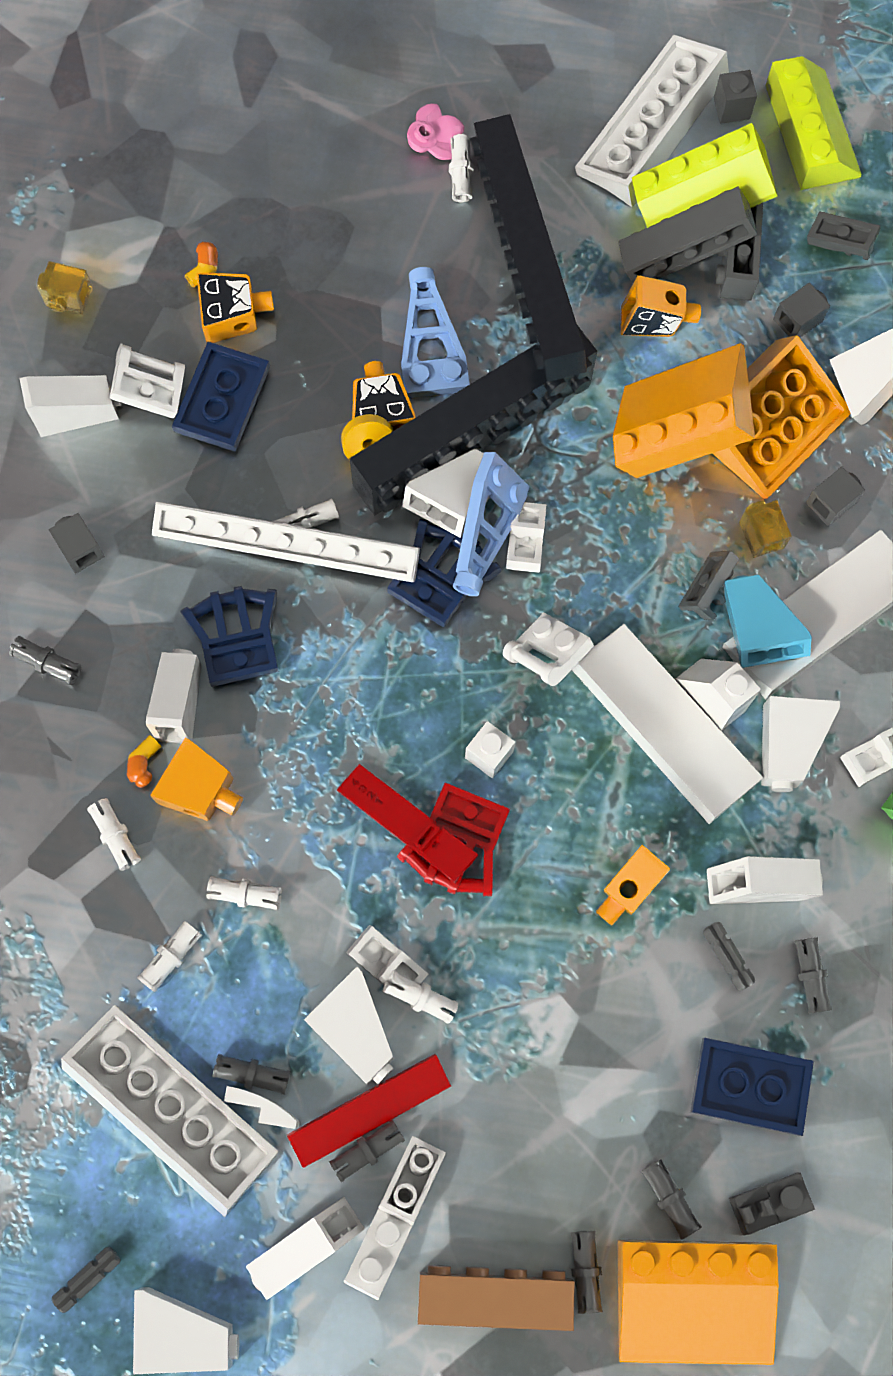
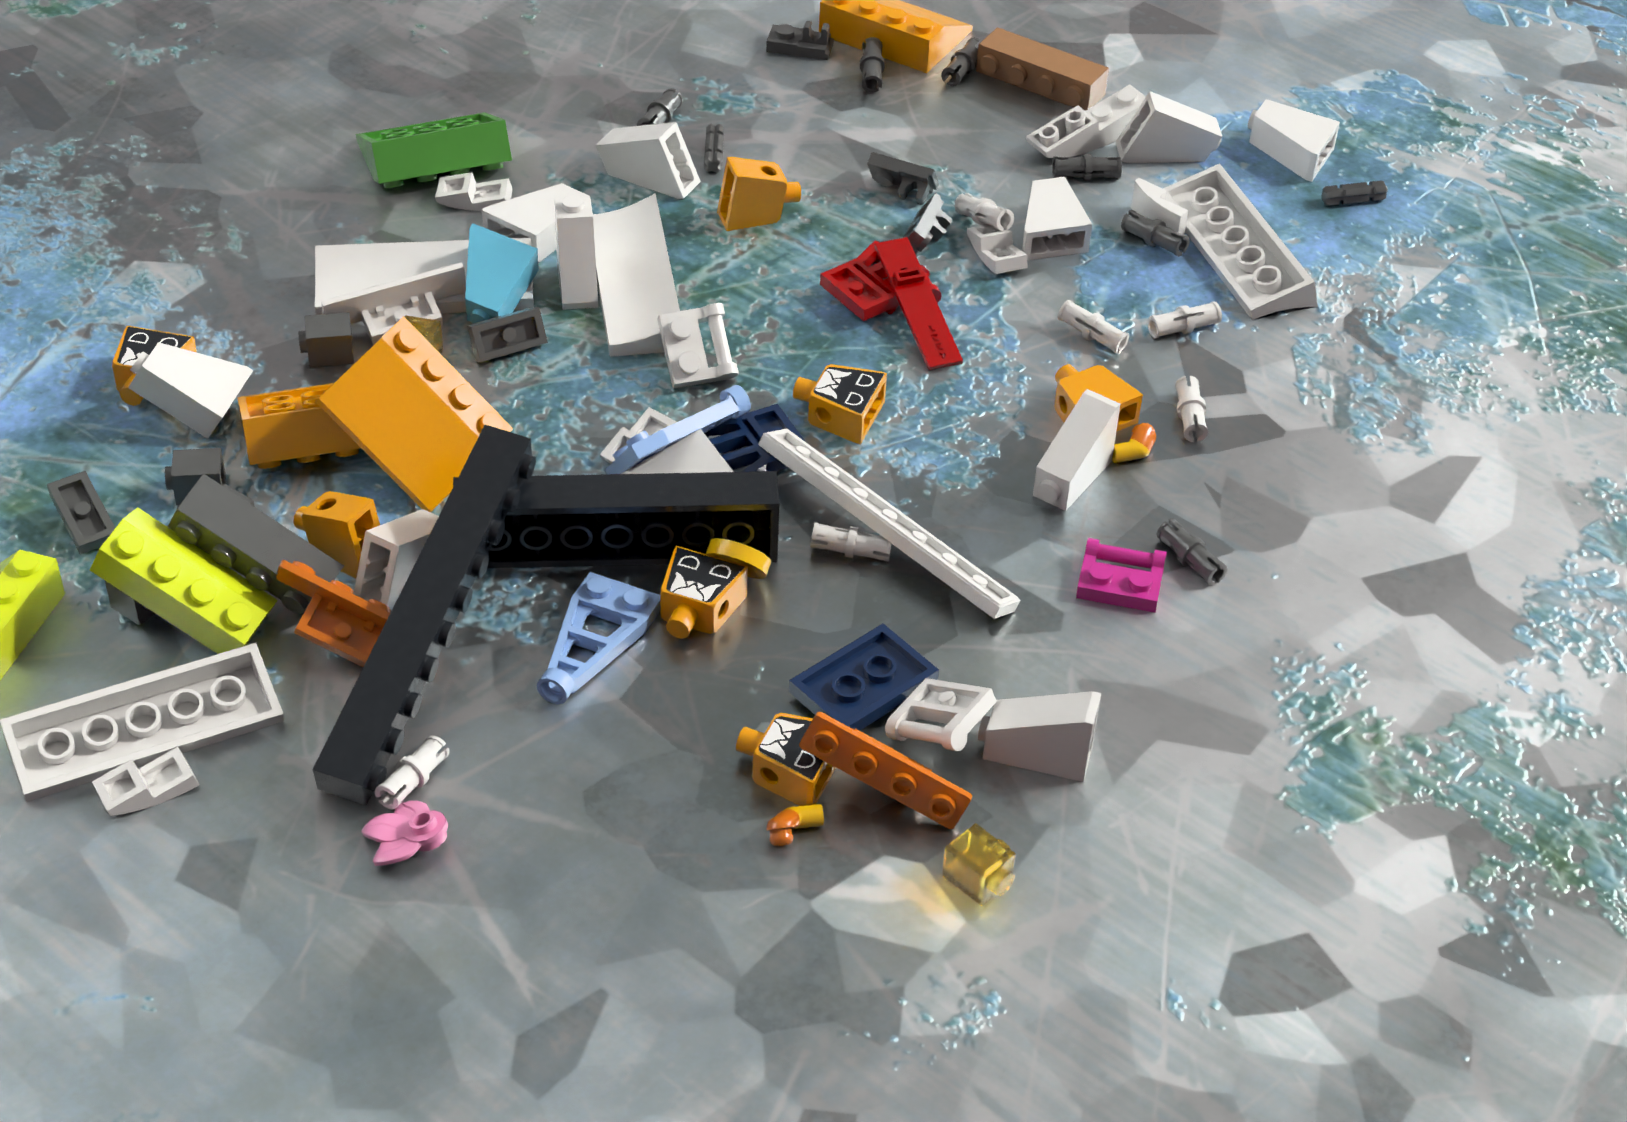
camera: 150 degrees left, 30 degrees down
dark grey brick [48,513,105,574] -> none
dark blue plate [180,586,279,687] -> none
red piece [287,1054,451,1168] -> none
white brick [465,721,515,779] -> none
dark blue plate [690,1038,814,1136] -> none
dark grey brick [714,70,757,124] -> none
none -> white slope [92,747,200,816]
none -> orange bracket [276,560,391,667]
none -> white bracket [321,262,466,345]
none -> white slope [353,509,439,611]
none -> torso [793,364,887,445]
none -> orange bracket [799,712,972,829]
none -> dark grey plate [867,152,939,205]
none -> plate [903,193,952,252]
none -> dark pink plate [1076,538,1167,613]

